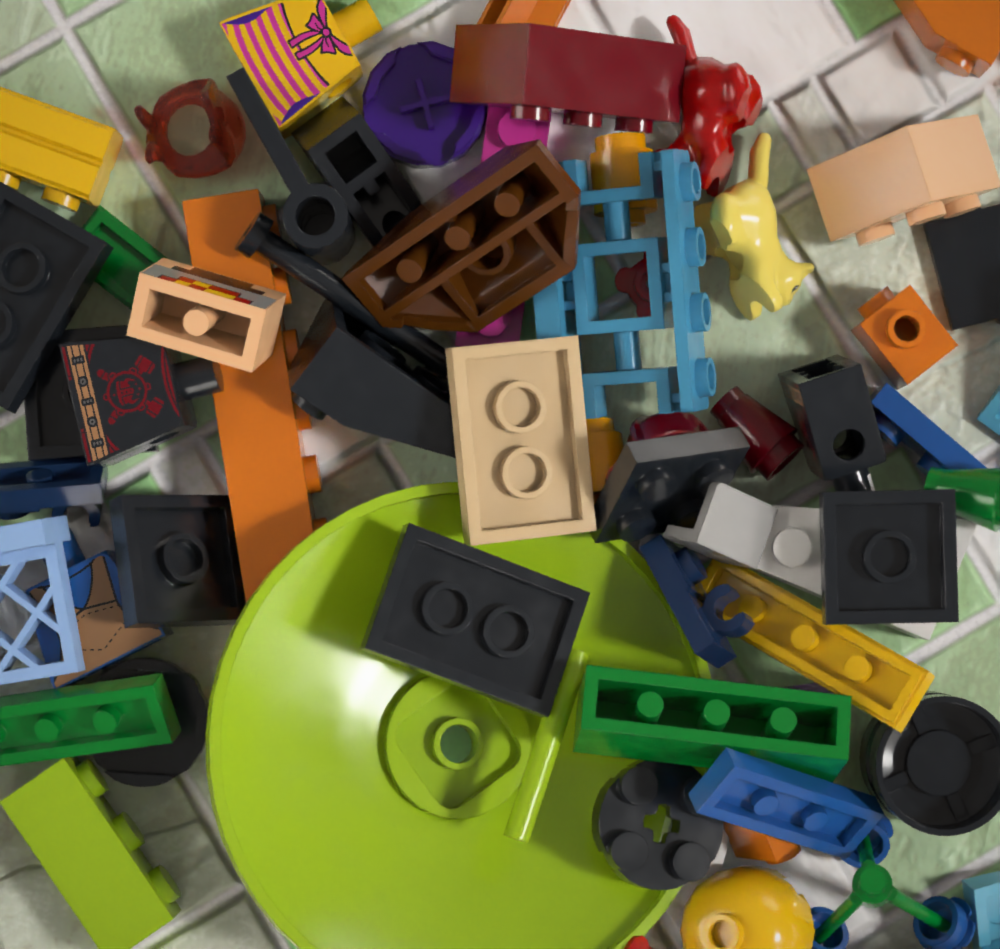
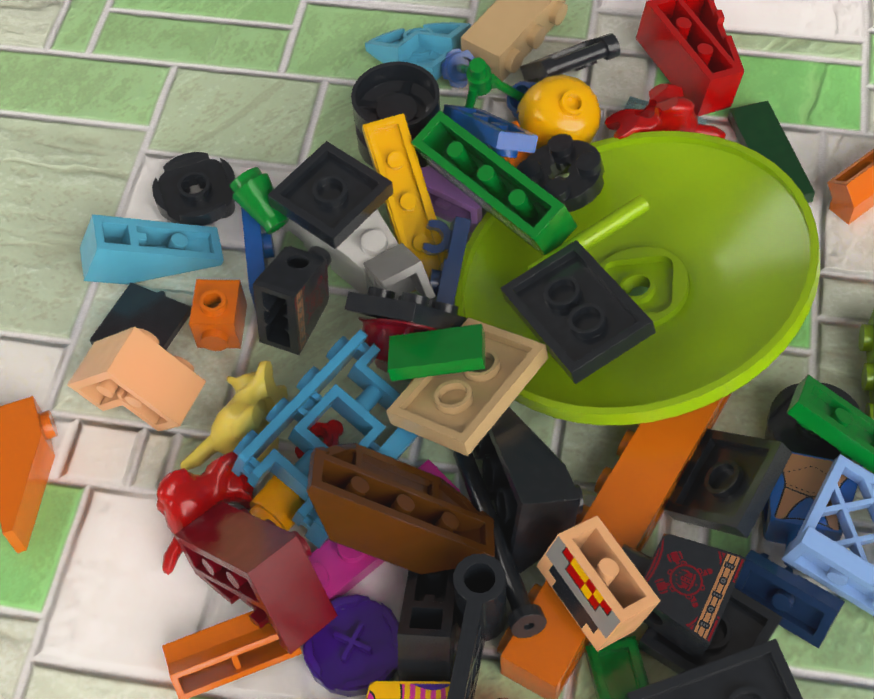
camera: 135 degrees left, 30 degrees down
dark red cone [710,386,804,481] -> none
none -> green tile [387,324,485,381]

